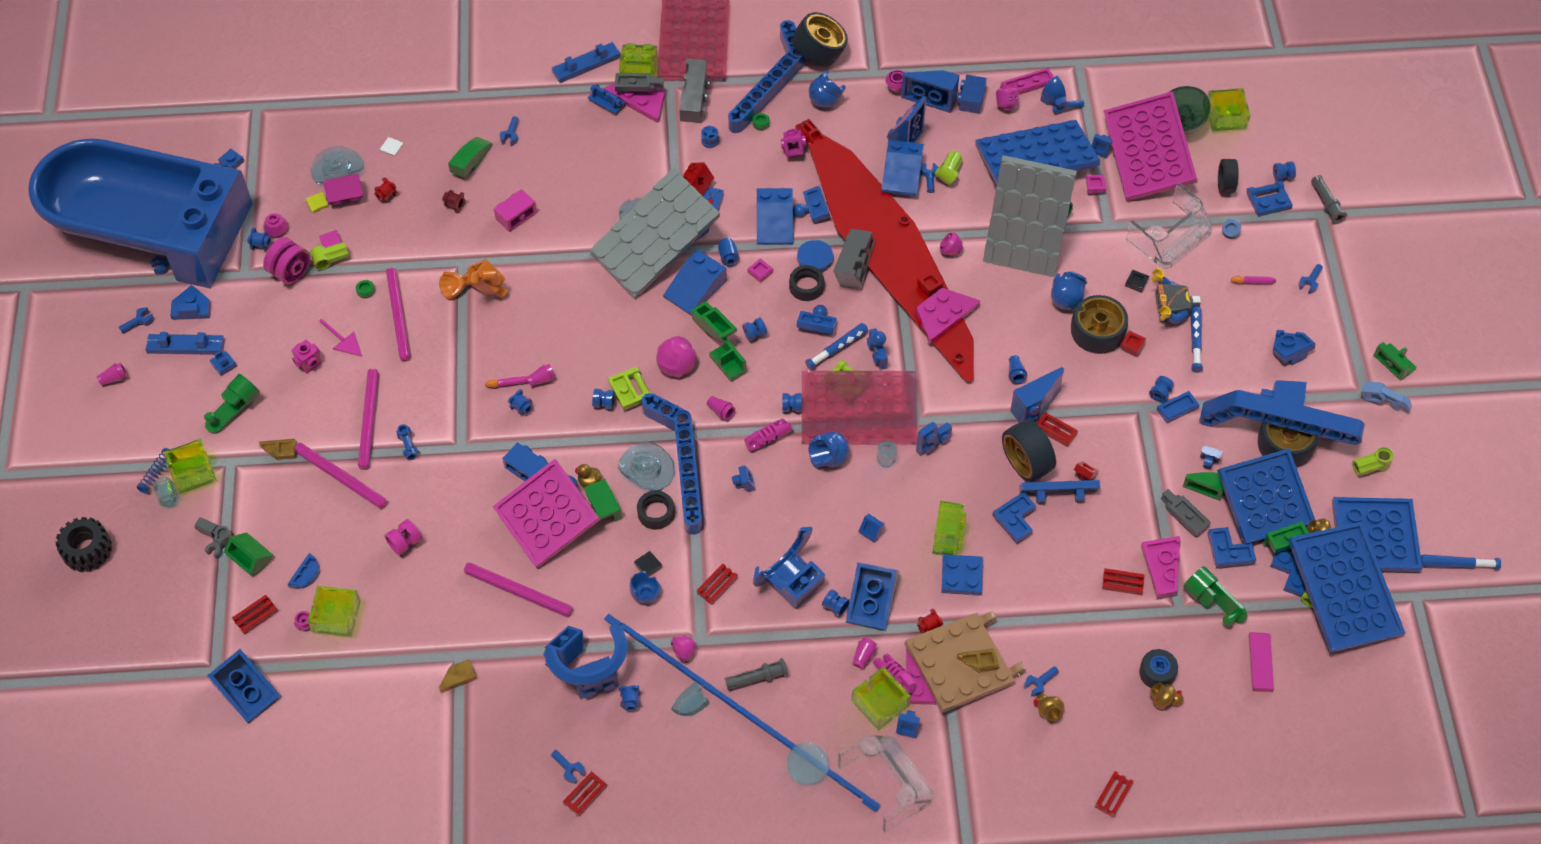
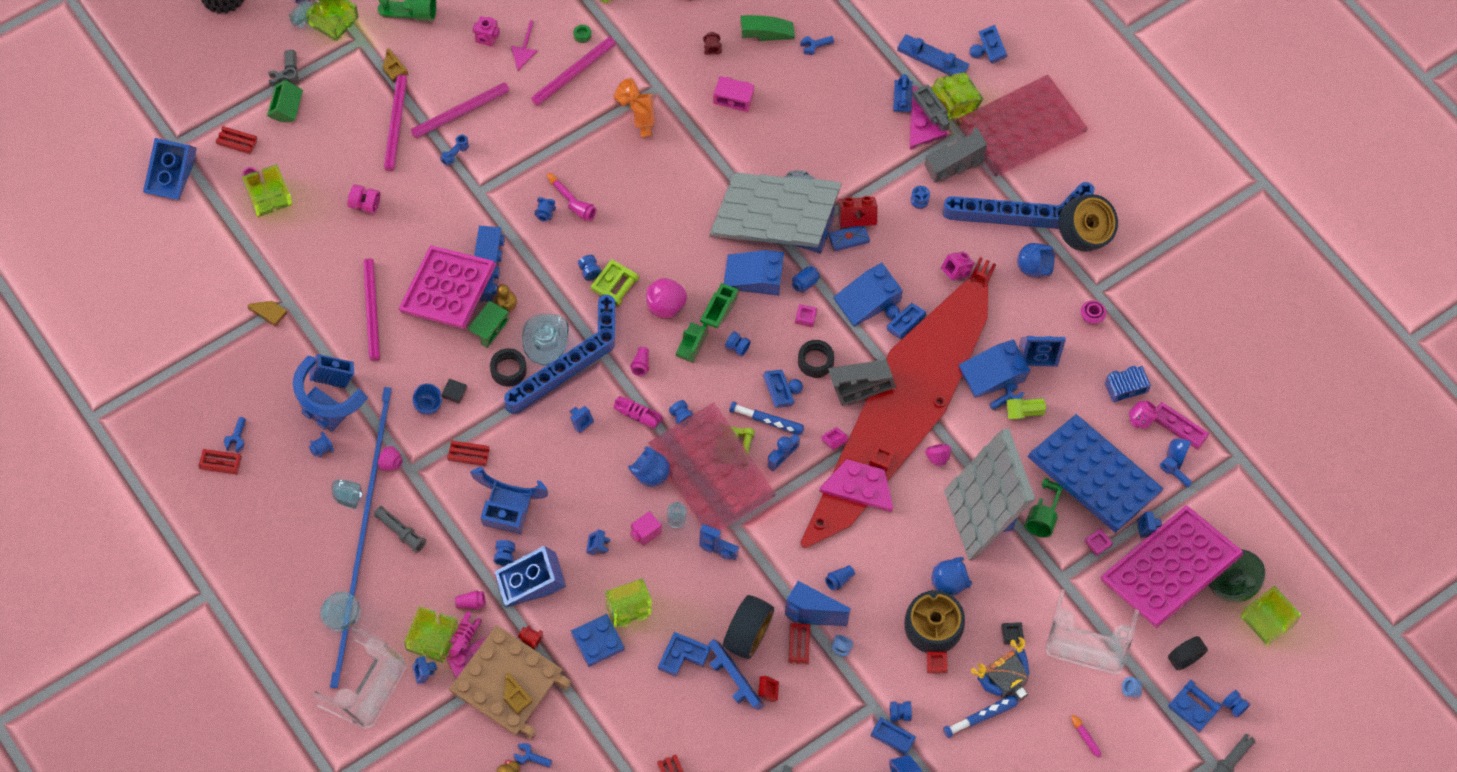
camera: 55 degrees right, 5 degrees up
blue tile [287,553,319,589] -> none
green tile [752,113,770,131] -> none
blue tile [797,240,833,272] -> none
blue slope [901,70,960,113] -> none
none -> dark pink brick [630,511,662,546]
none -> dark pink tile [821,427,848,450]
none -> medium blue tile [831,635,853,657]
none -> blue plate [969,25,1008,64]

